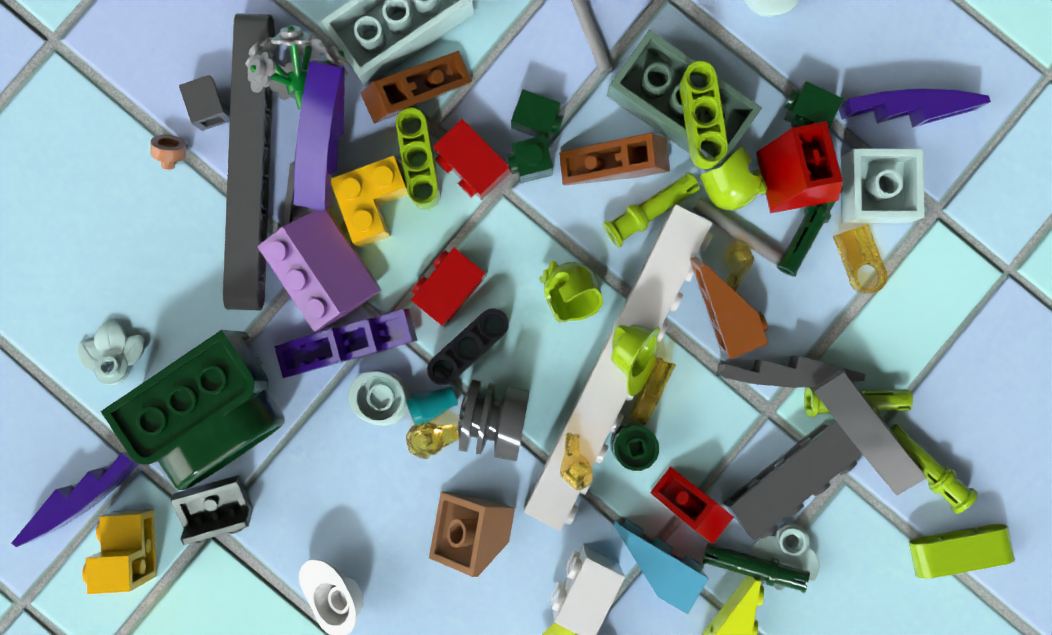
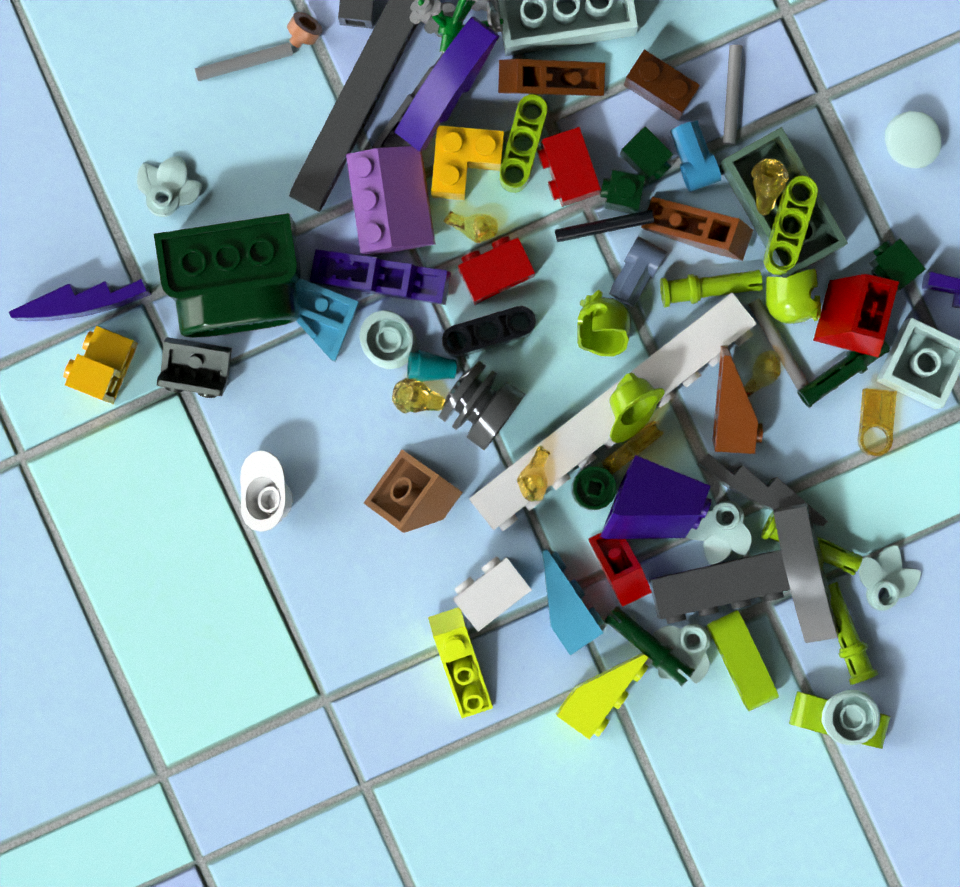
camera: 20 degrees right, 0 degrees up
none -> light grey bar [195,42,293,81]
none -> medium azure wing [296,279,359,362]
none -> clear yellow animal [443,211,499,243]
none -> black bar [555,210,655,242]
none -> dark purple slope [600,455,712,539]
none -> sand blue piece [609,236,667,307]
none -> reddish brown brick [624,49,700,121]
none -> dark azure piece [670,120,721,192]
none -> light aqua plate [686,501,752,565]
none -> lime beam [707,610,779,712]
none -> clear yellow animal [751,159,789,216]
none -> light aqua piece [822,690,880,745]
none -> light aqua plate [859,545,921,611]

